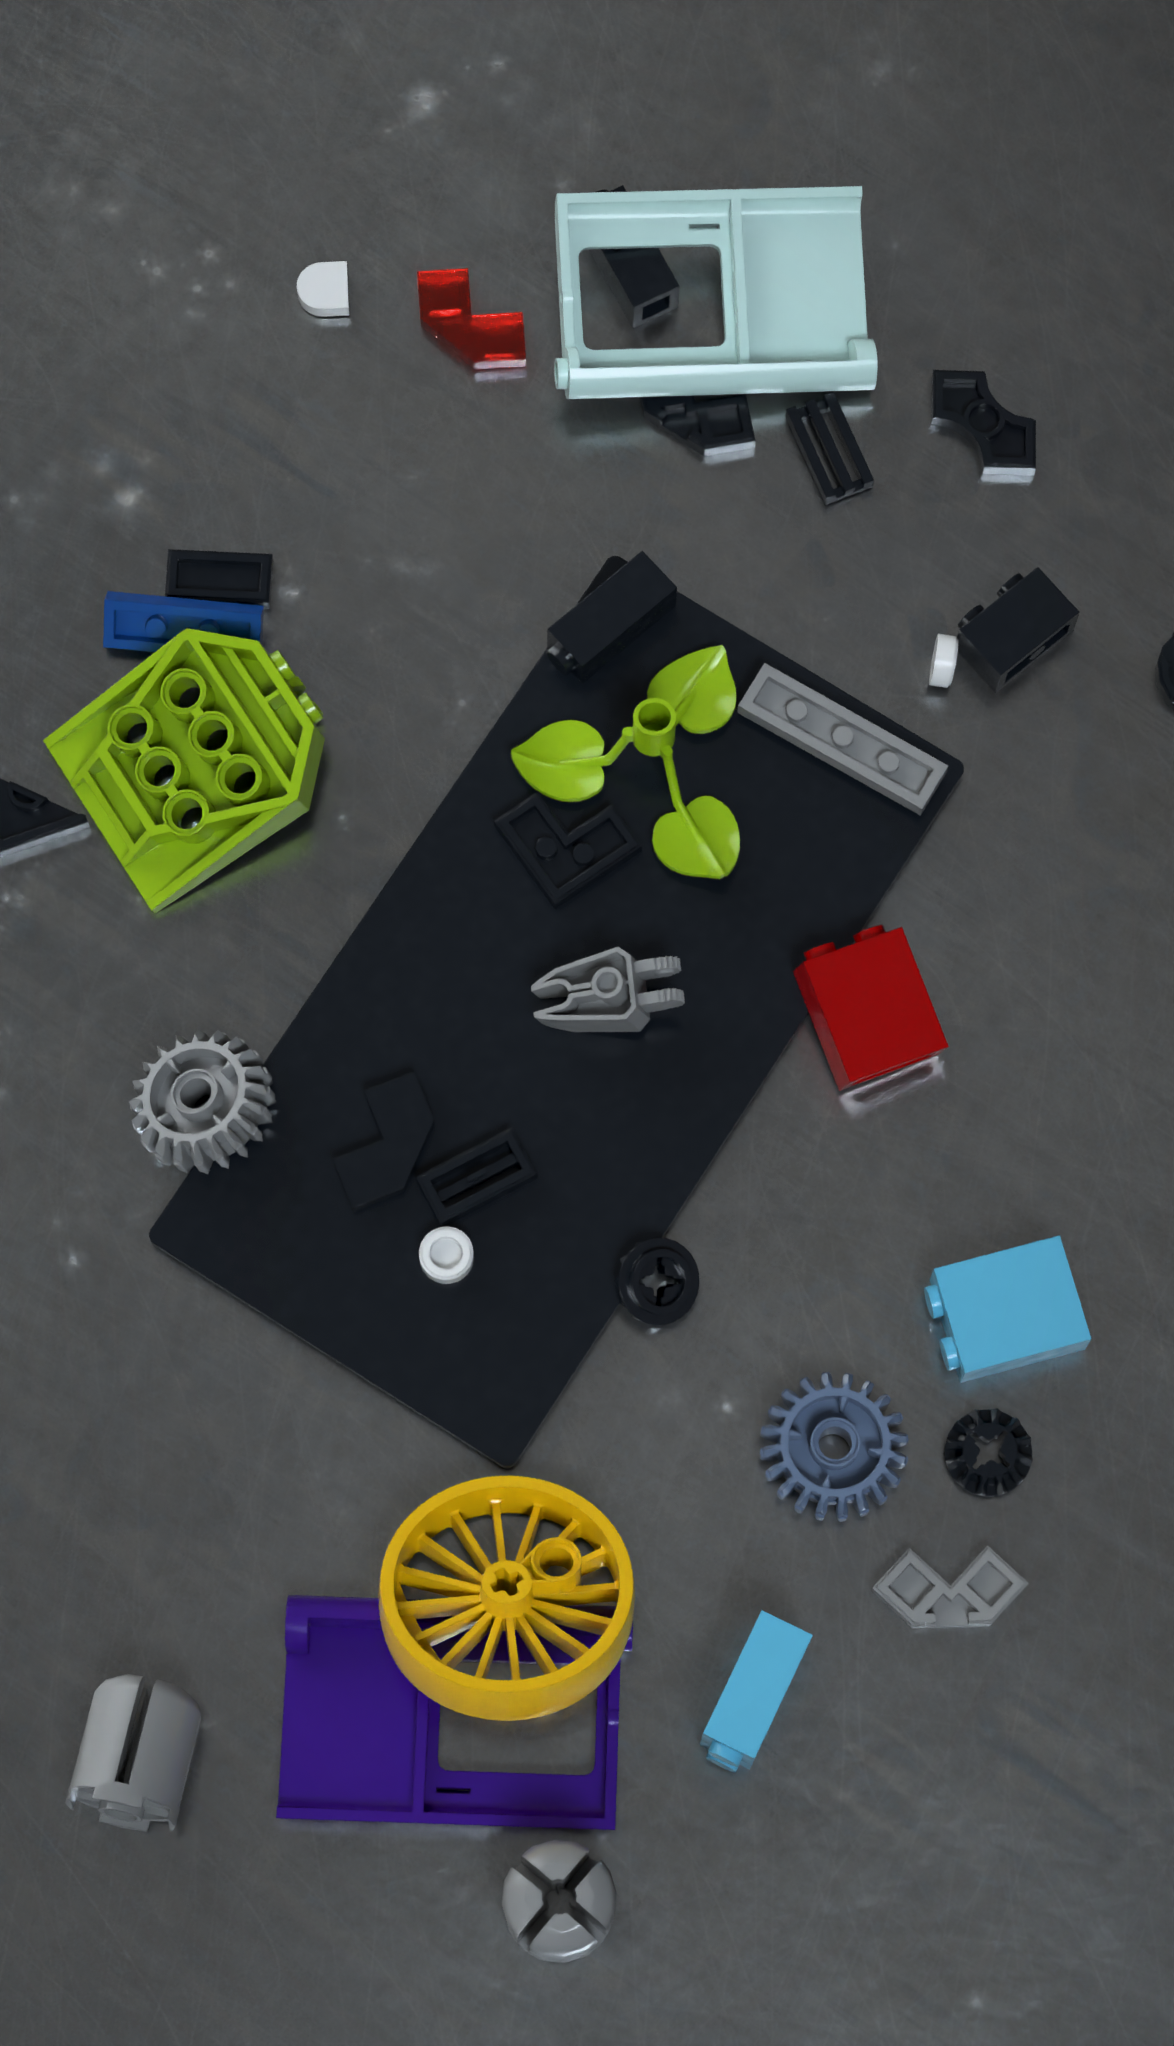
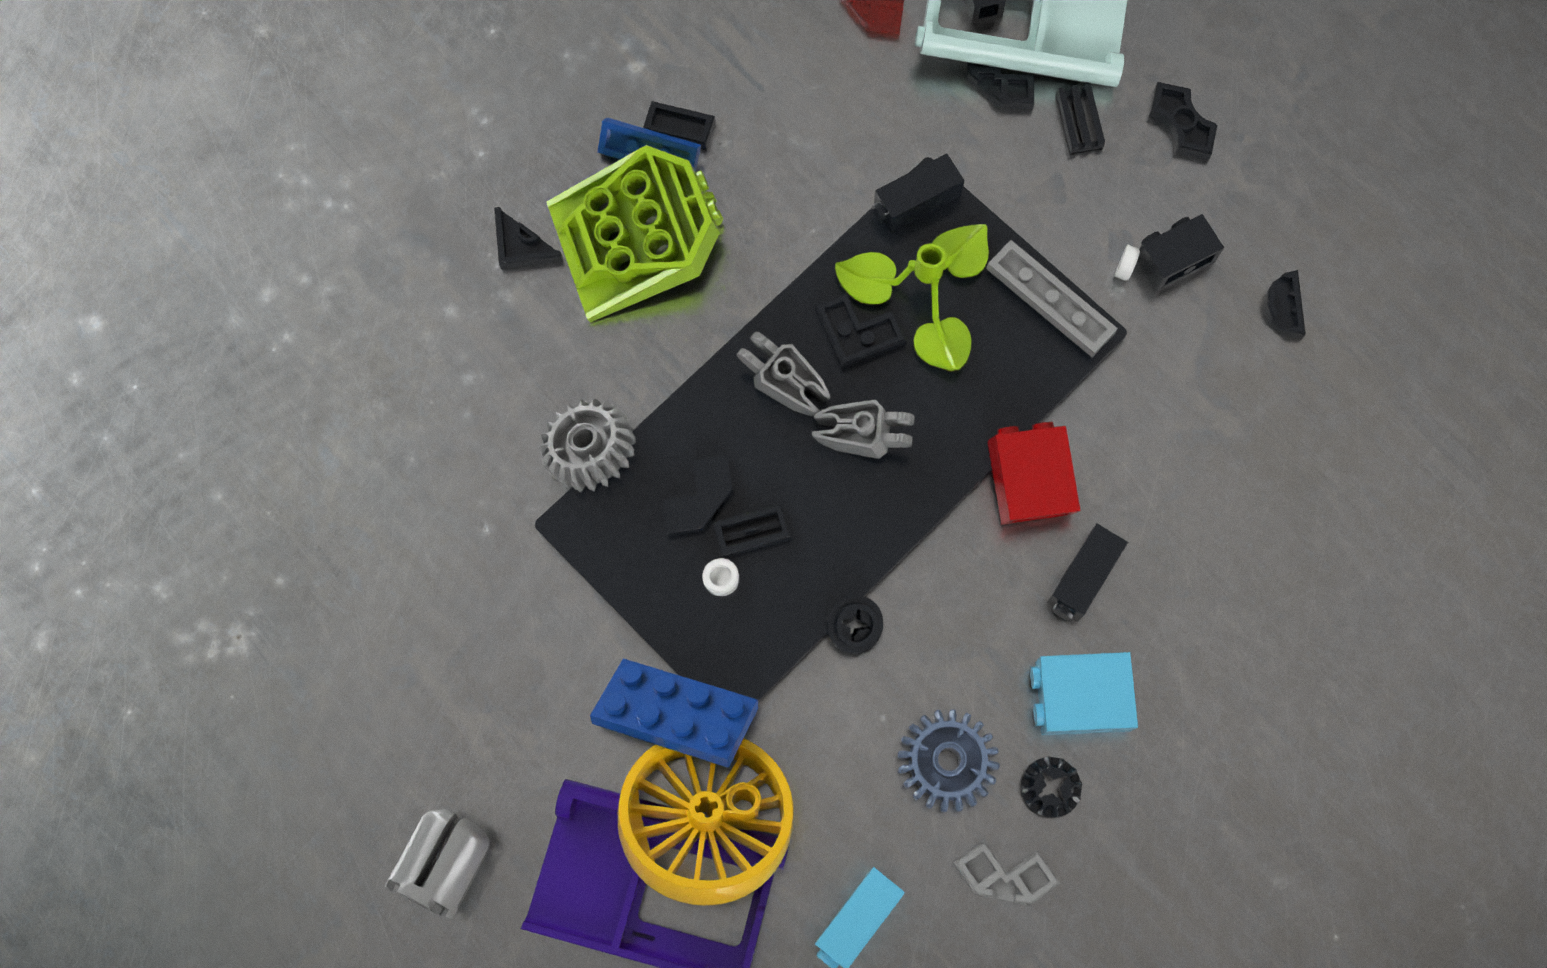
camera: 20 degrees right, 0 degrees up
none -> blue plate [590,658,758,768]
none -> light grey hinge [737,331,831,416]
none -> black brick [1047,523,1129,622]

